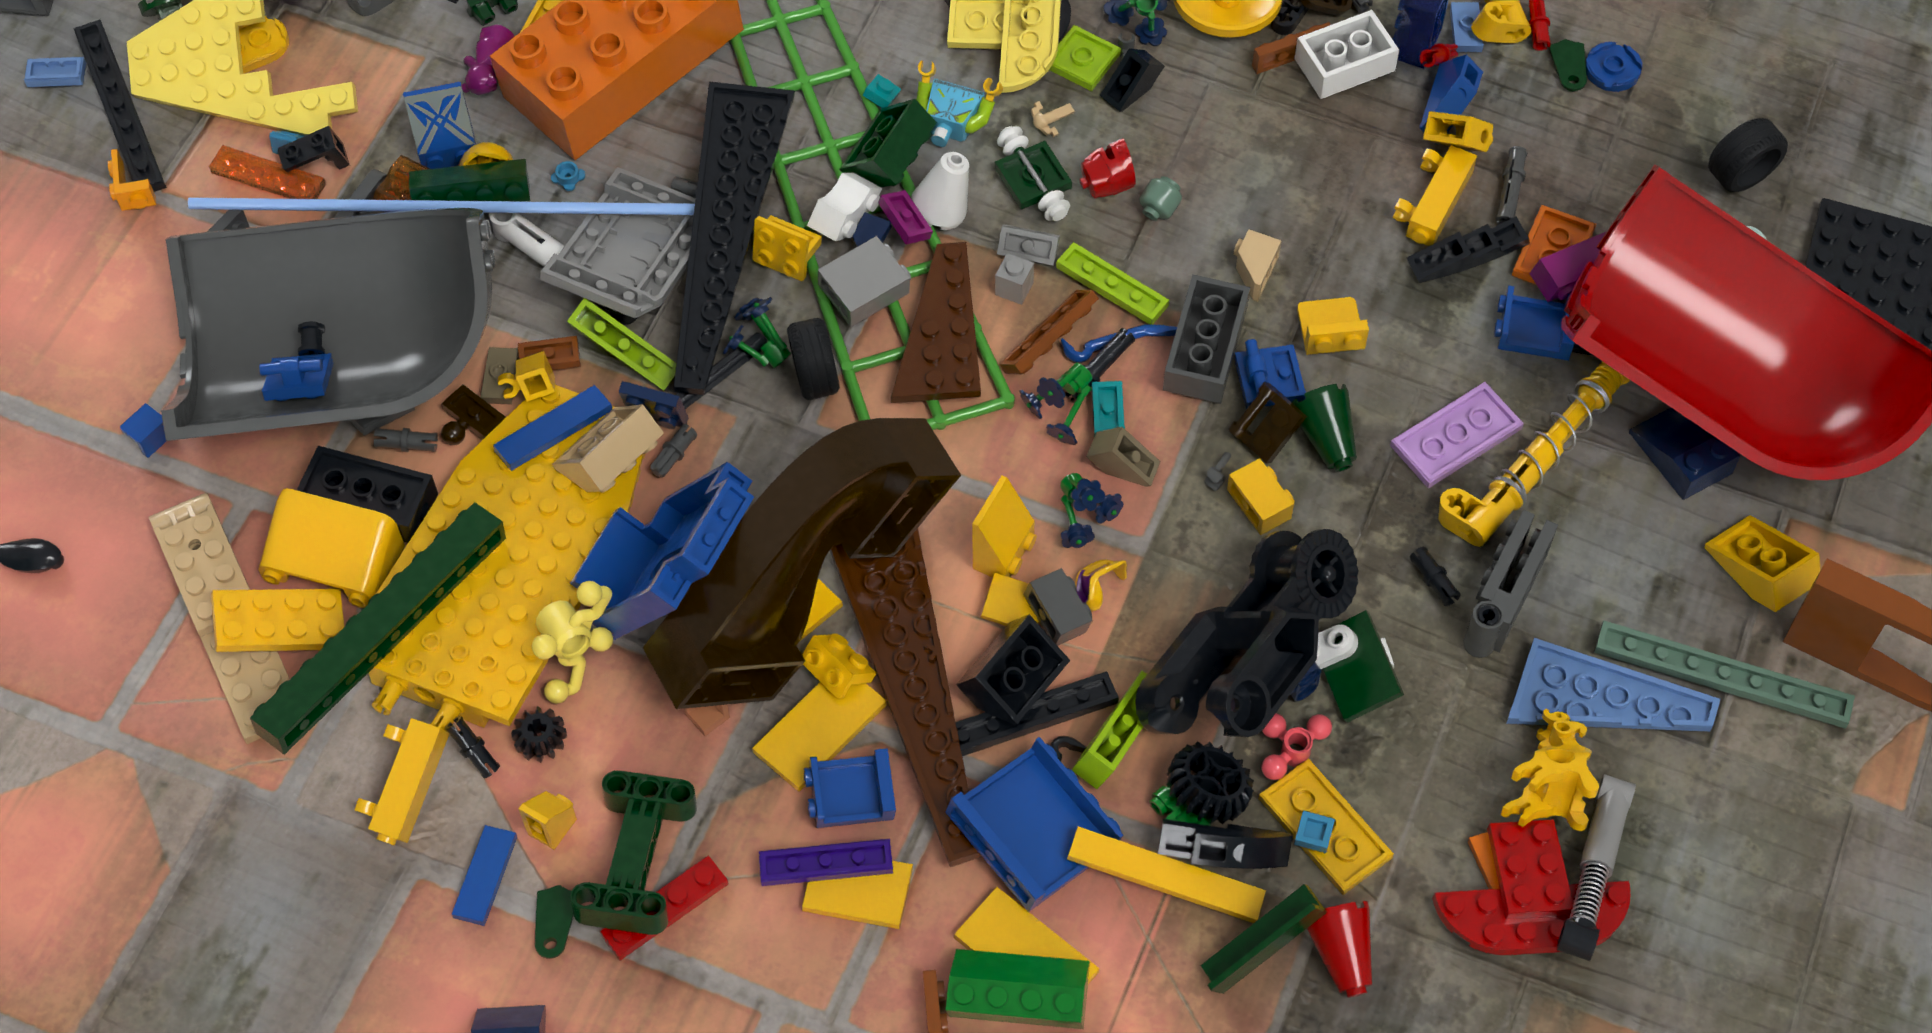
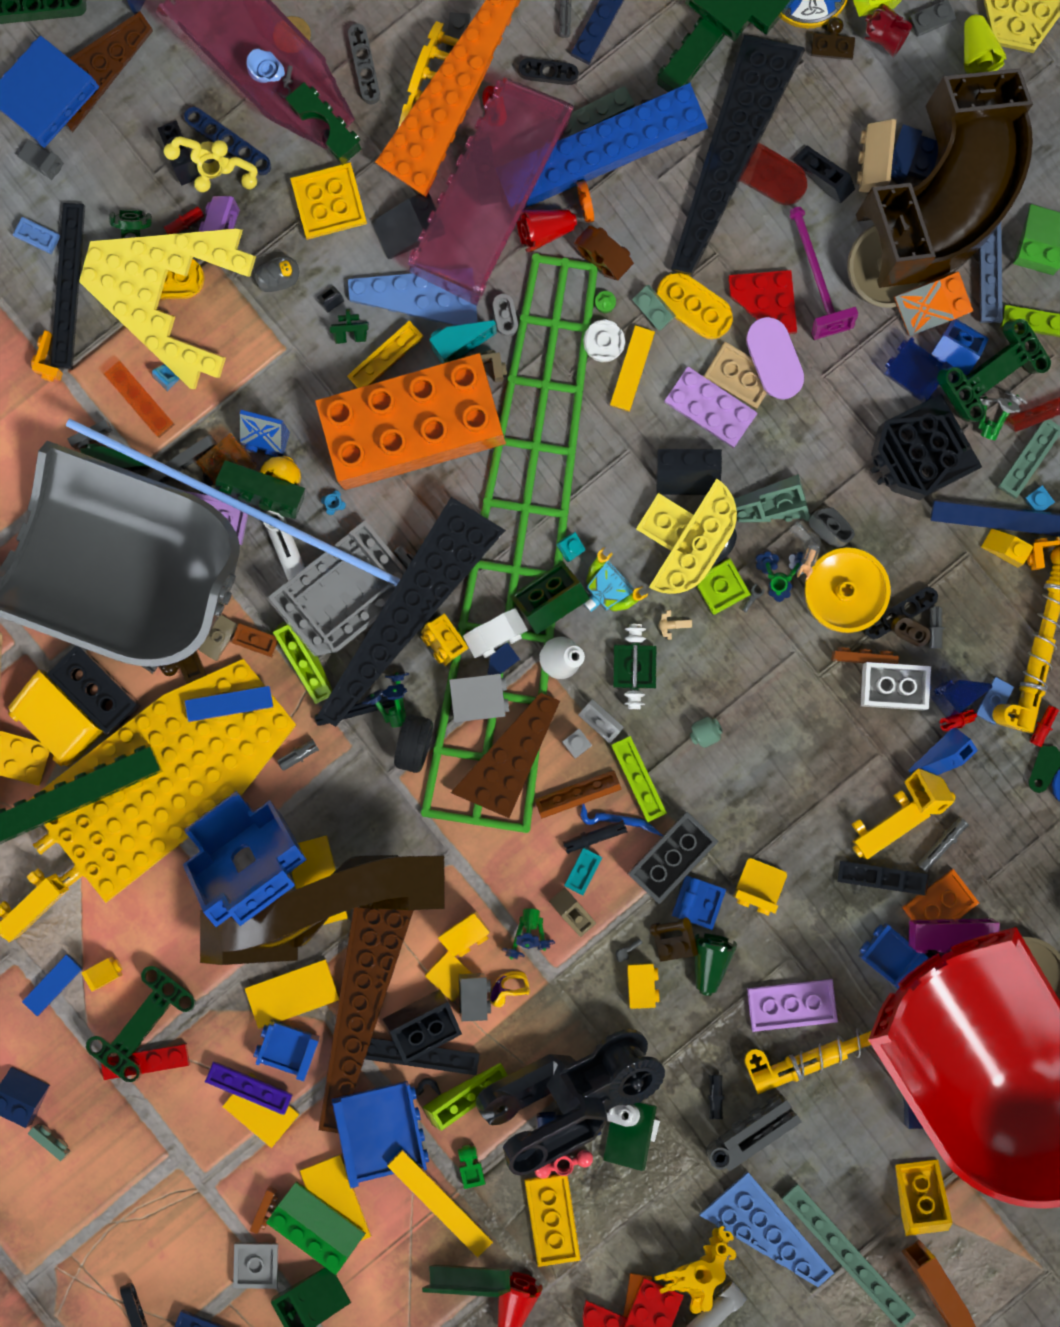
camera: 30 degrees right, 25 degrees up
blue plate [259,353,334,401] -> none
black bracket [278,126,350,172] -> none
black bush [298,321,325,356] -> none
black pin [445,716,500,778] -> none
magenta piece [462,24,515,95] -> none
yellow brick [498,351,555,402] -> none
black gear [511,706,567,763] -> none
light yellow wheel [532,581,613,704] -> none
dark green piece [535,885,574,959] -> none
tan slope [552,404,664,493] -> none
dark blue plate [618,381,689,429] -> none
yellow bracket [802,633,877,699] -> none
magenta plate [878,190,933,245] -> none
plant [1019,363,1093,445] -> none
red helmet [1079,138,1136,198] -> none
black slope [1100,48,1165,112] -> none
black slope [1158,819,1293,869] -> none
black gear [1166,741,1254,825] -> none
tan slope [1234,229,1281,302] -> none
dark azure plate [1294,810,1335,853] -> none

